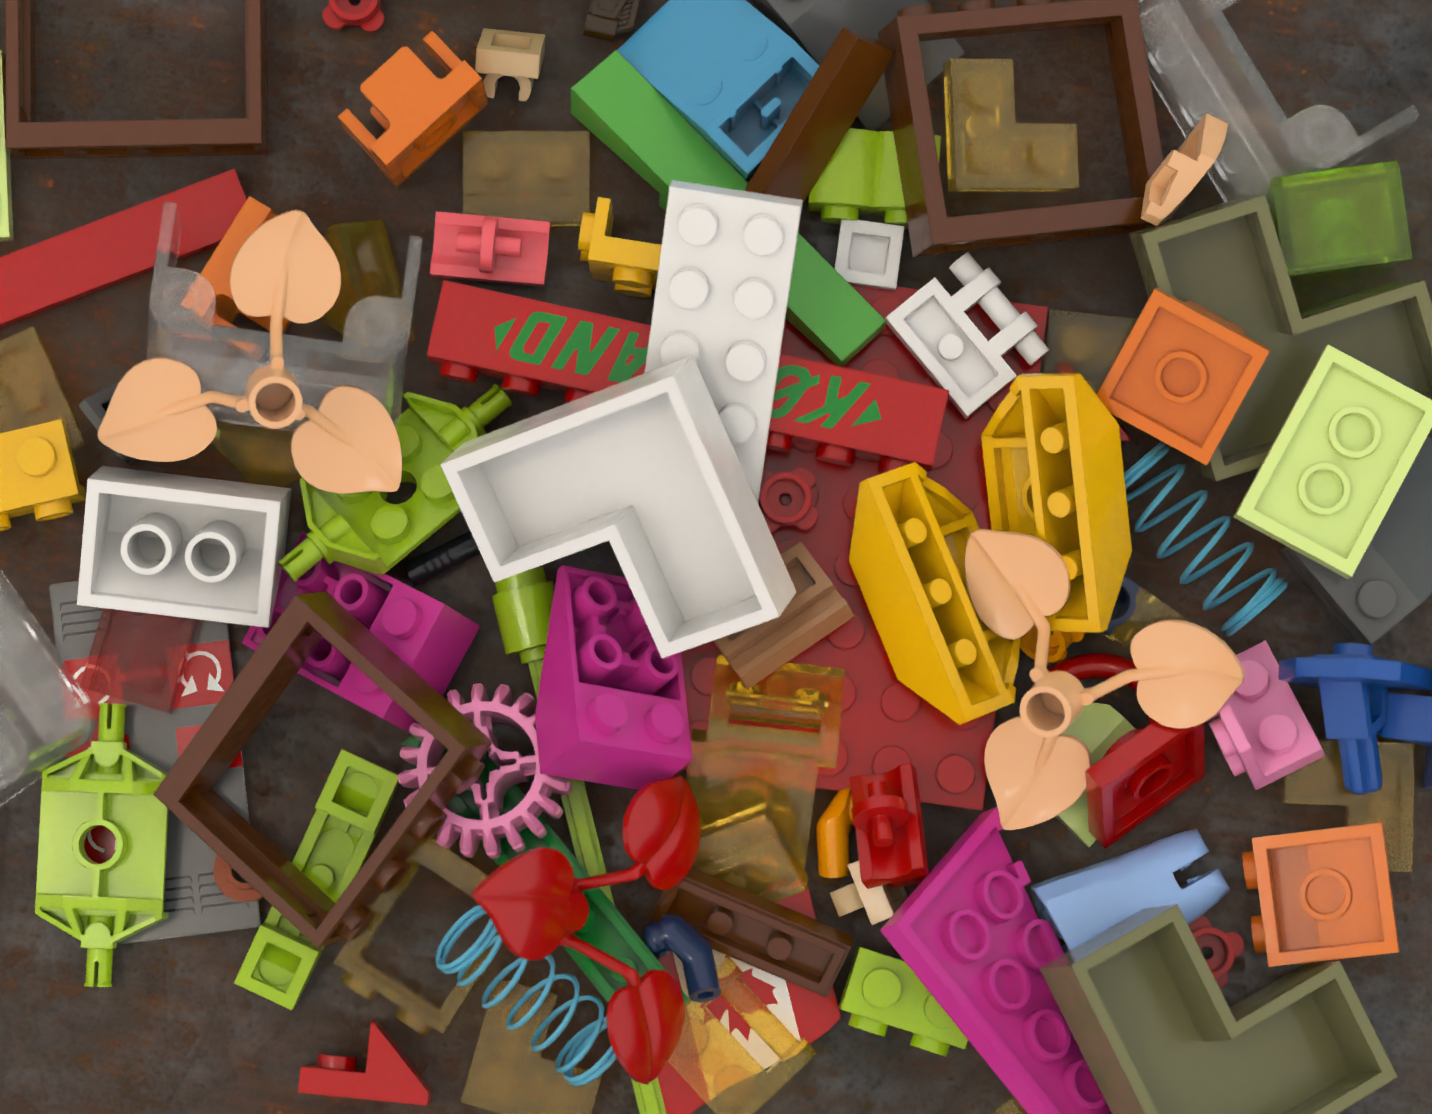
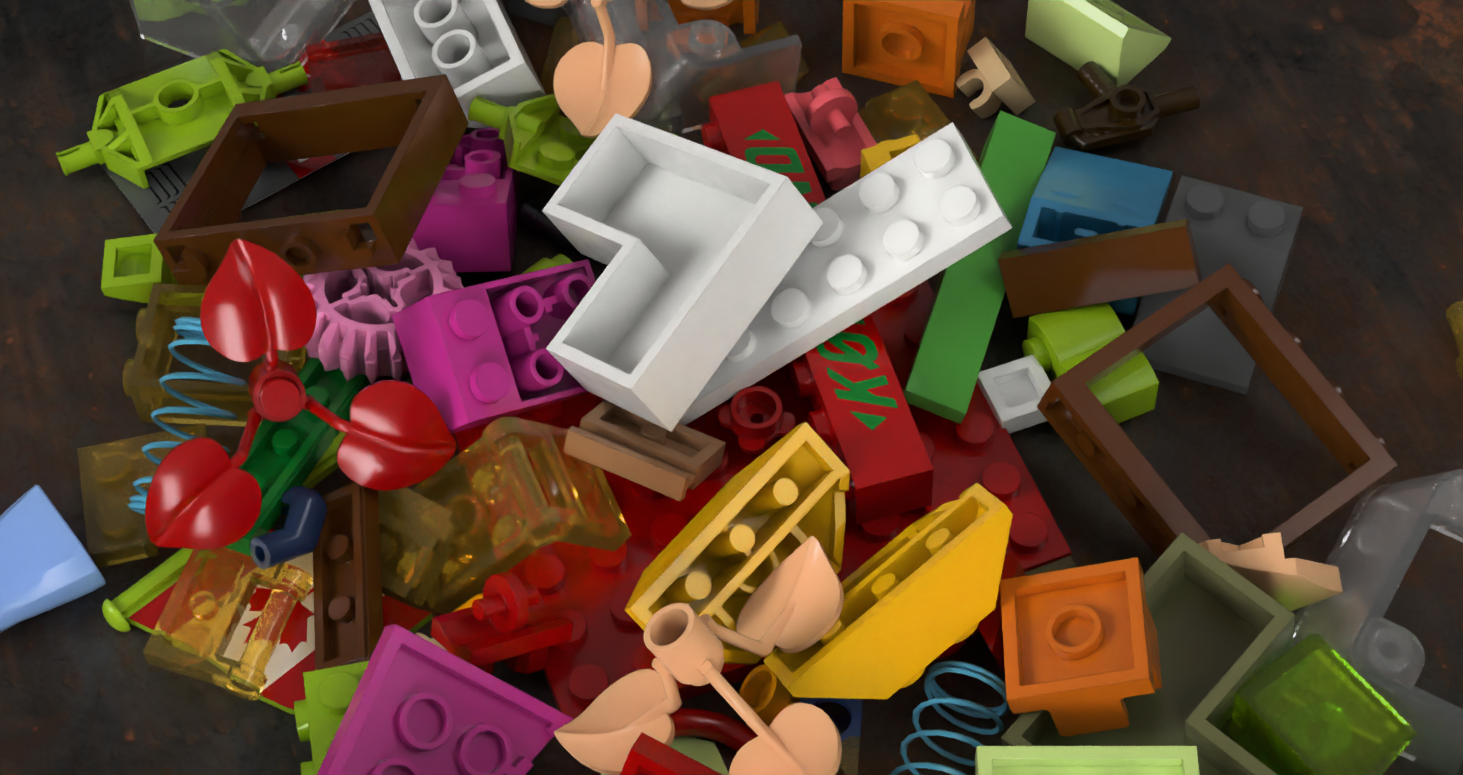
camera: 65 degrees right, 30 degrees down
red slope [298,1019,433,1106] -> none
white plate [885,252,1050,419] -> none
clear yellow plate [943,58,1079,192] -> none

